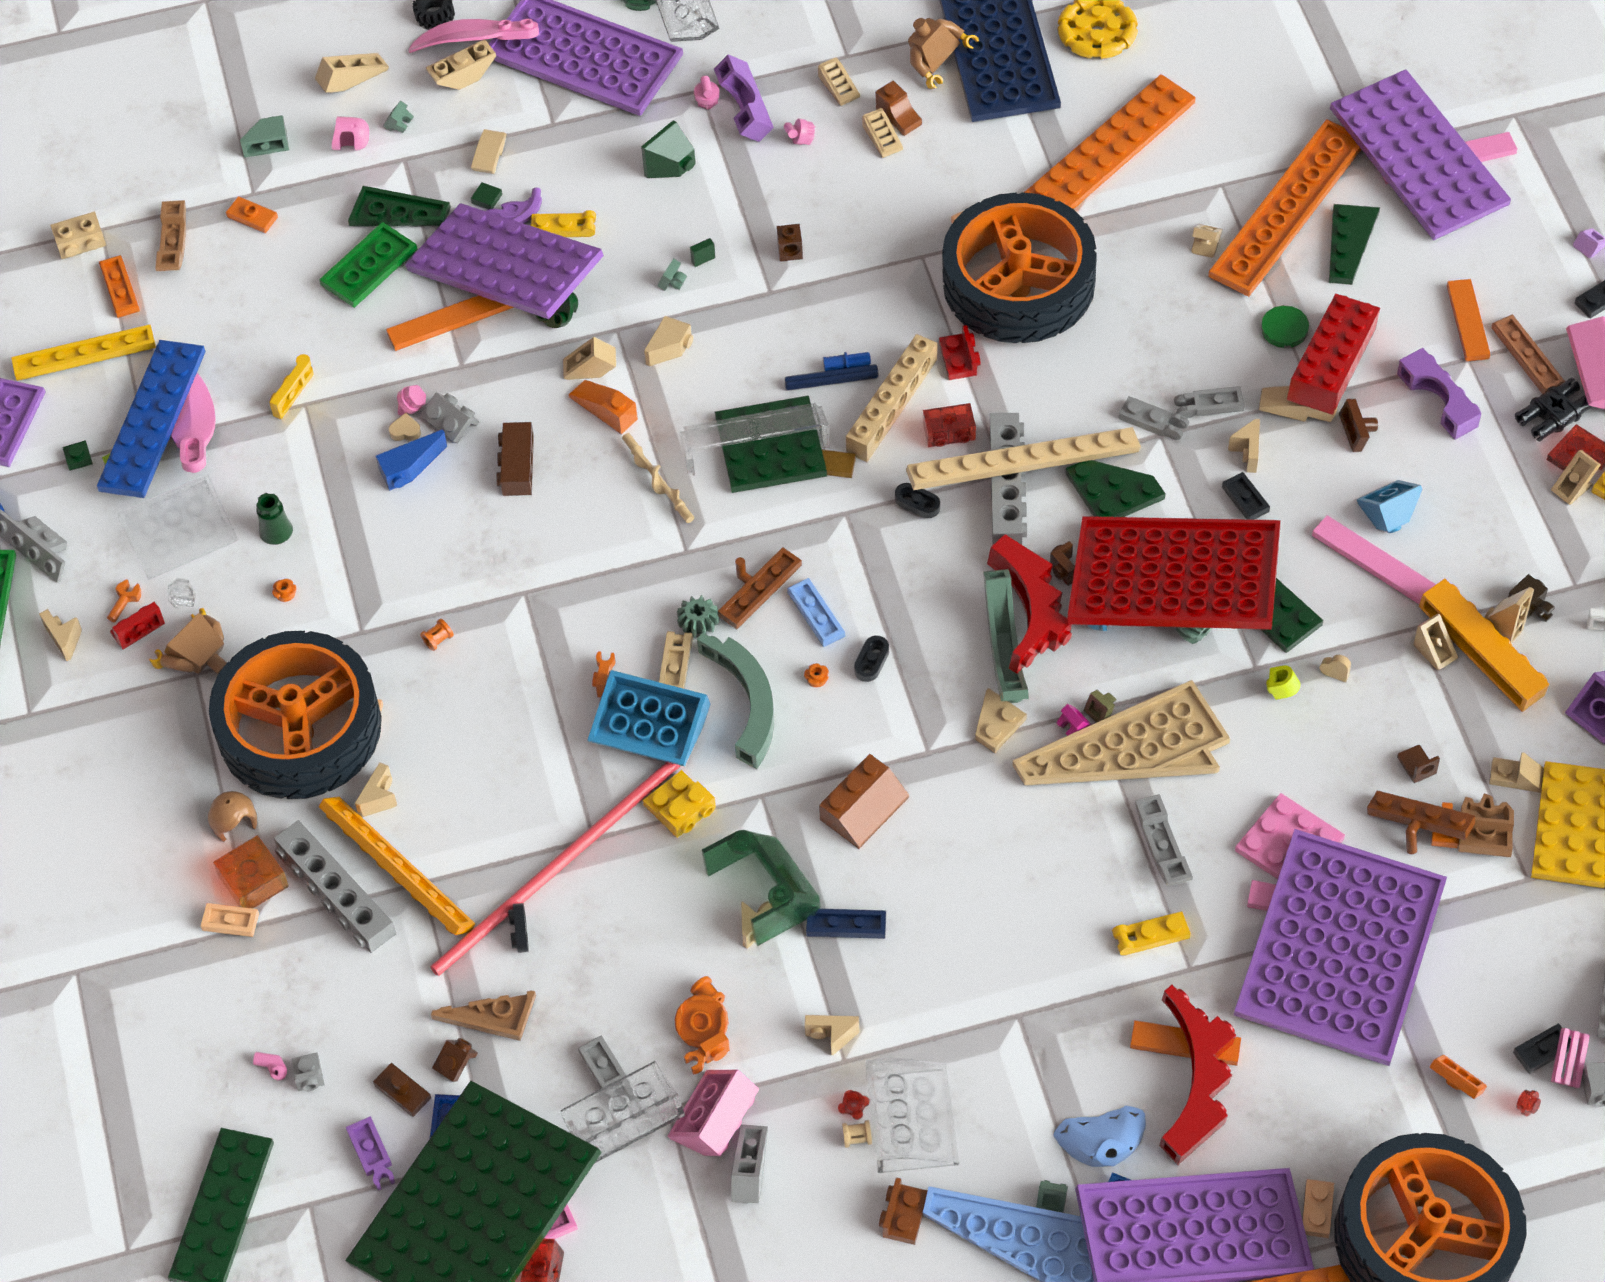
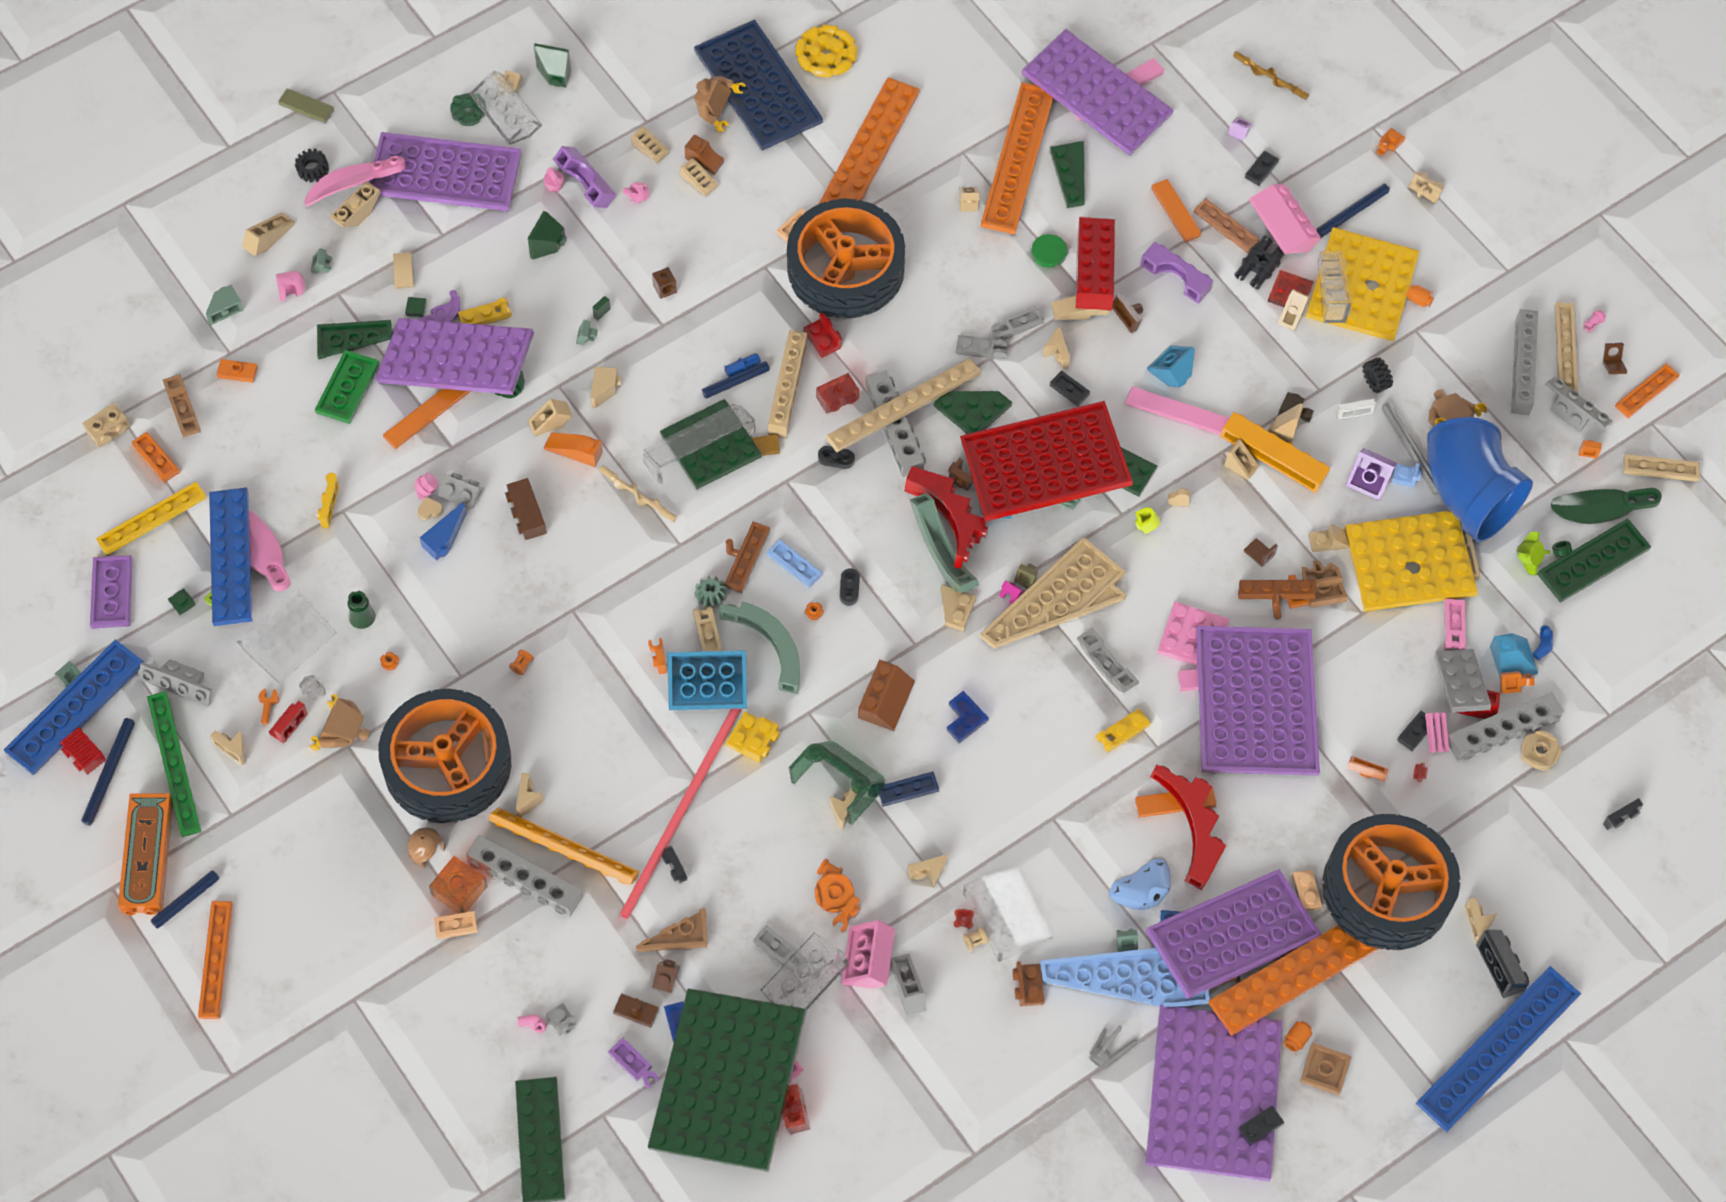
camera: 25 degrees left, 5 degrees up
none -> clear blue plate [947,691,989,744]

